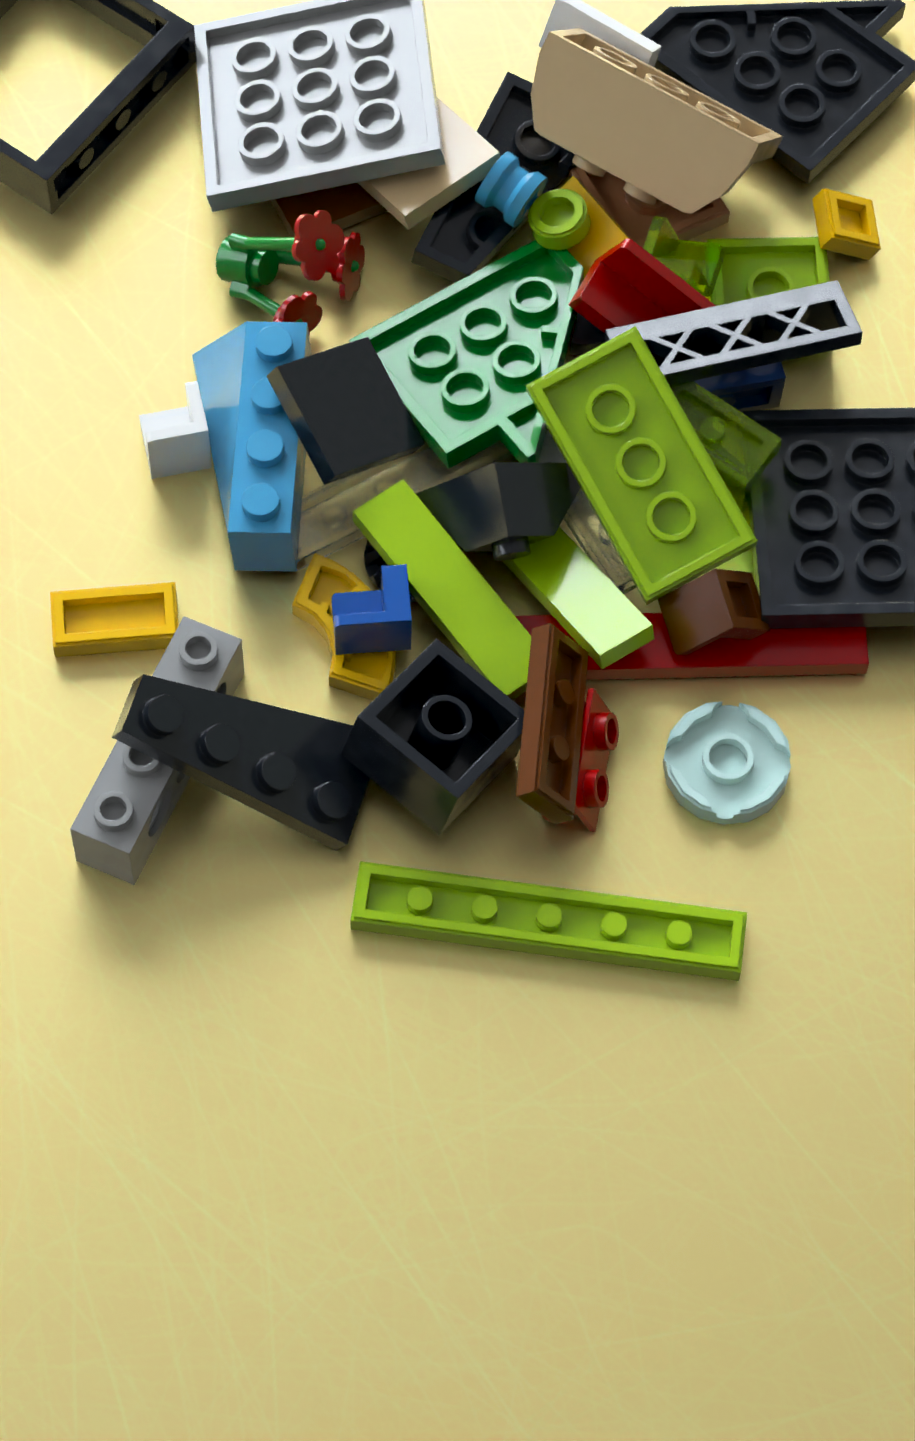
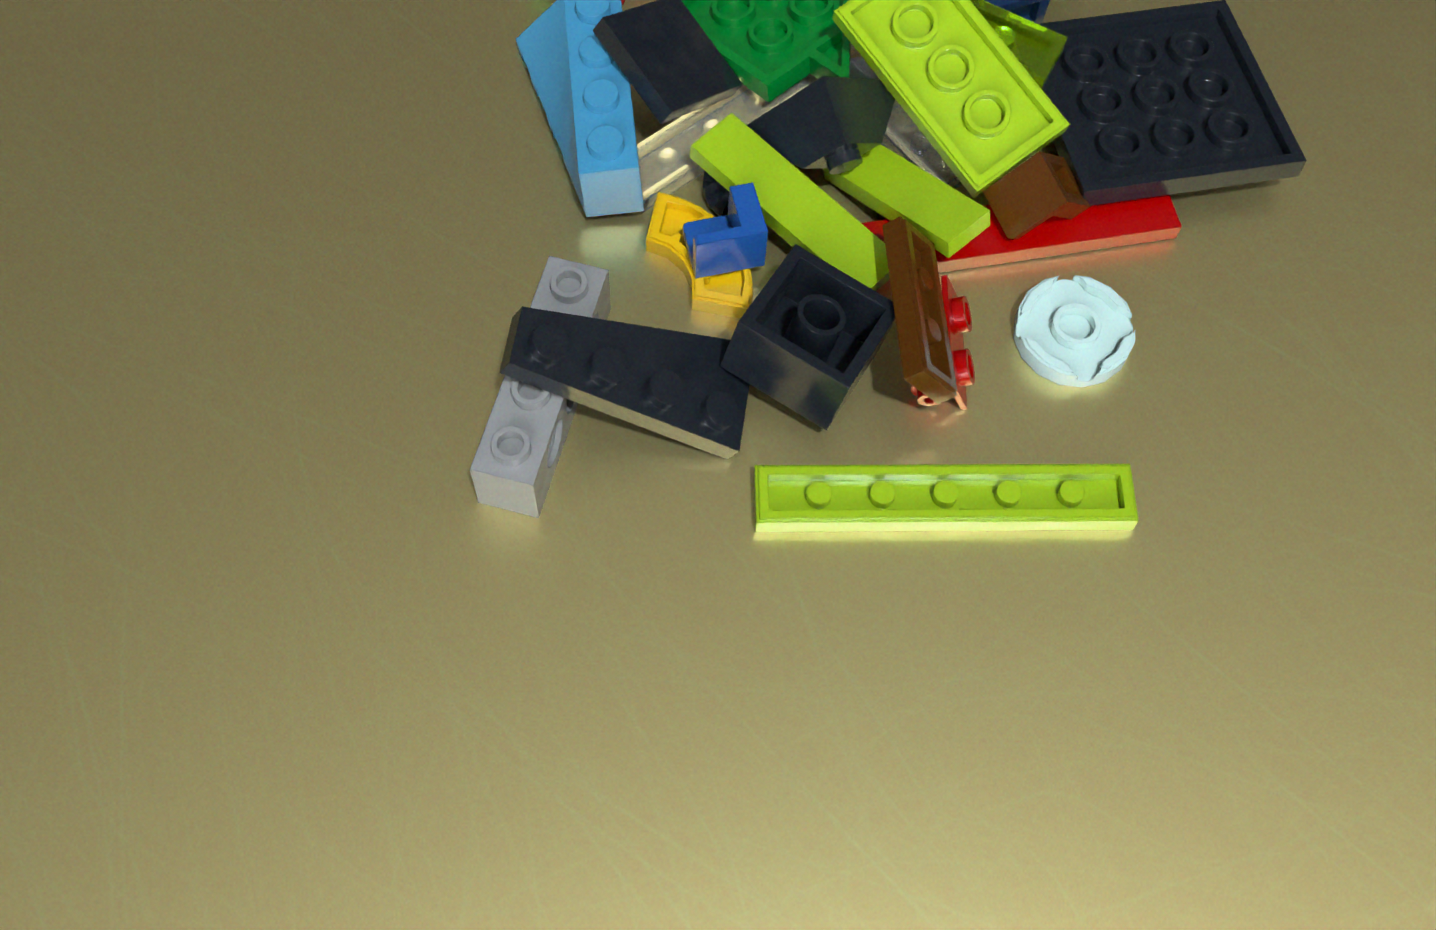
camera: 10 degrees left, 0 degrees up
yellow tile [50,582,179,657] -> none
white panel [139,381,212,479] -> none

